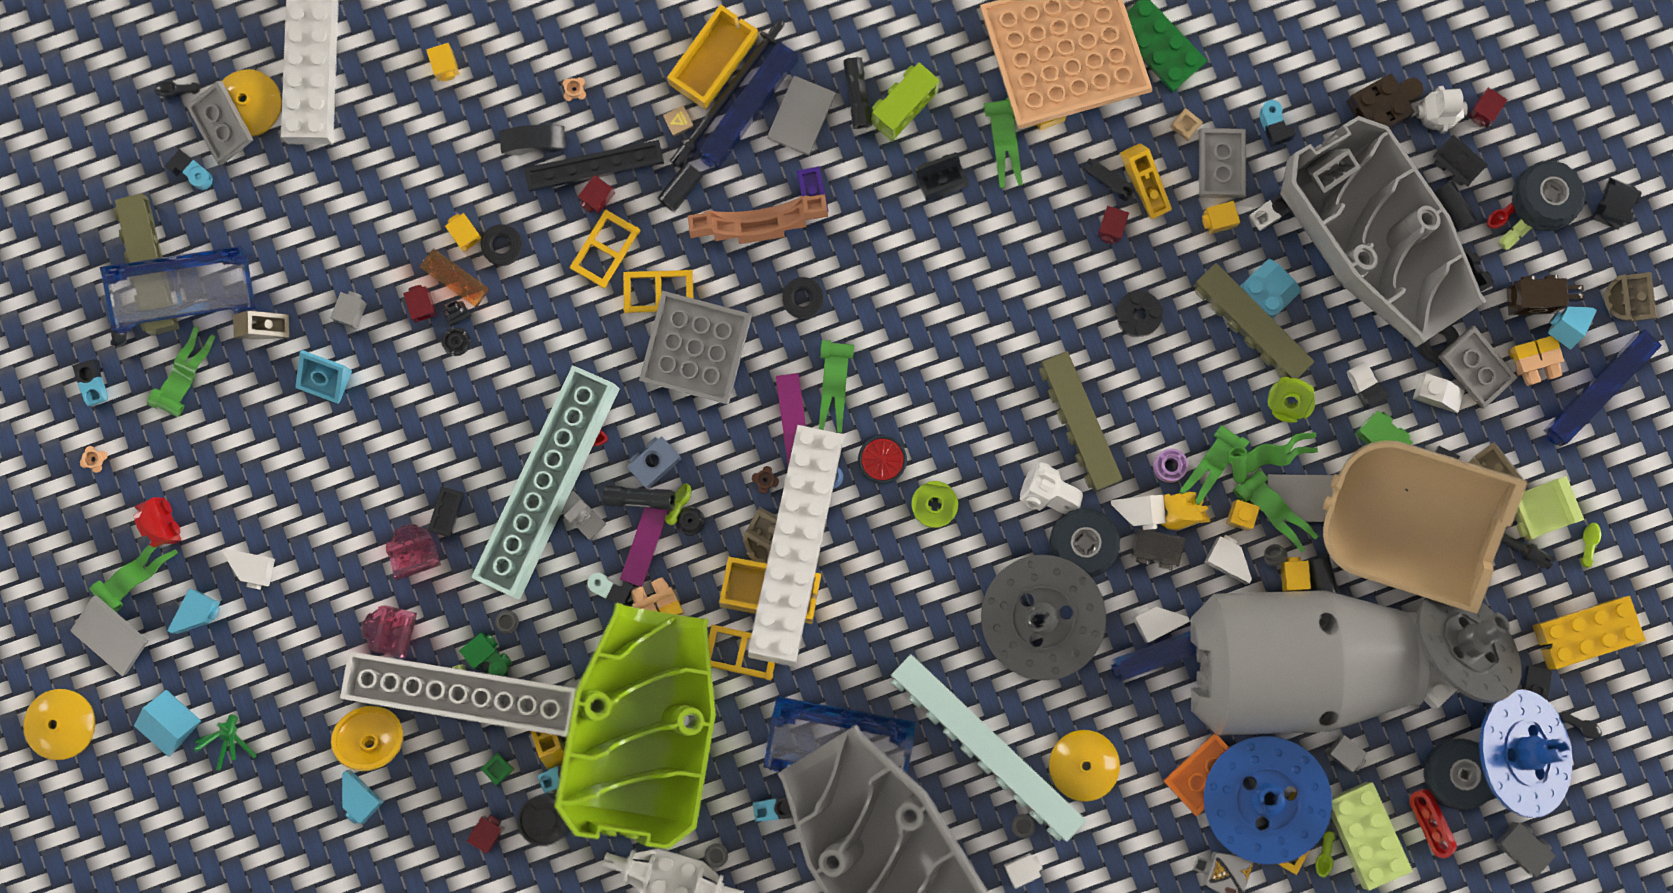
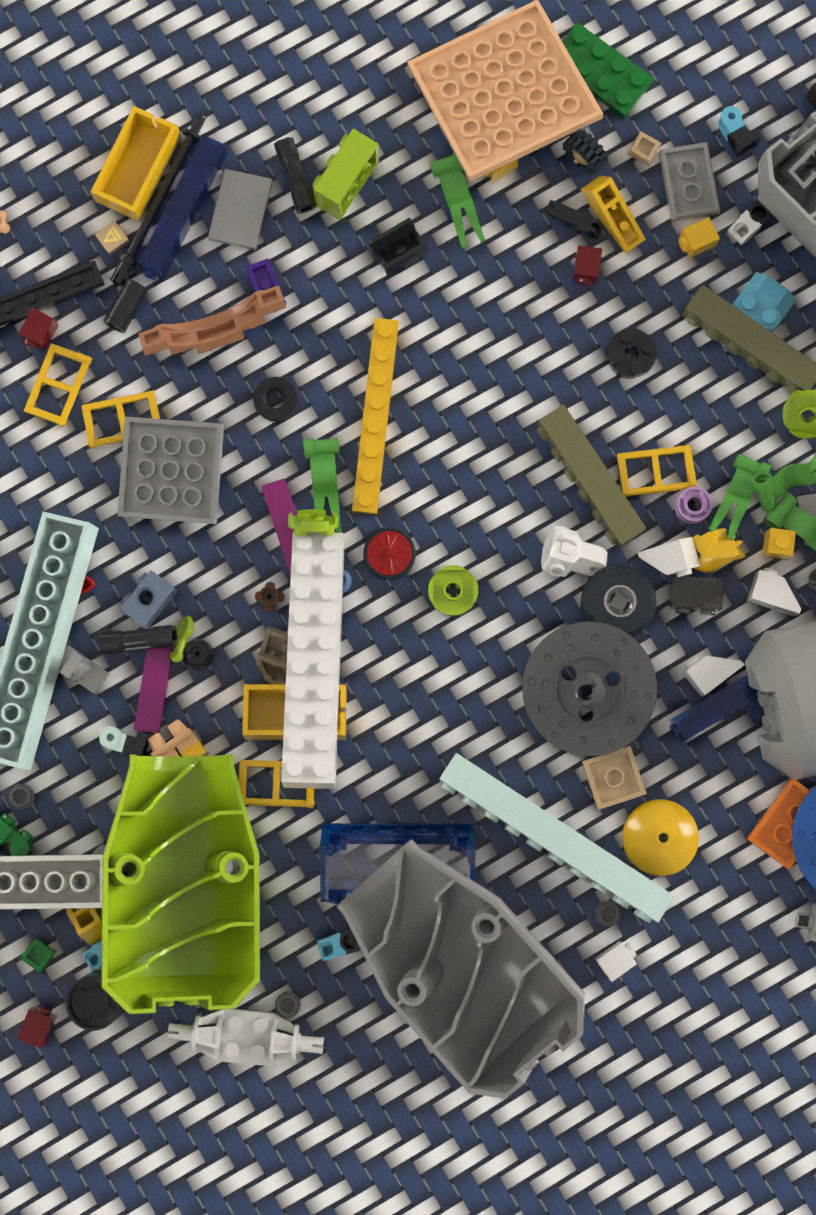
camera: 10 degrees left, 0 degrees up
none -> lime plate [288,509,339,536]
none -> yellow plate [352,318,399,515]
none -> black wheel [562,129,608,175]
none -> tan plate [581,746,647,810]
none -> yellow window [616,445,697,497]

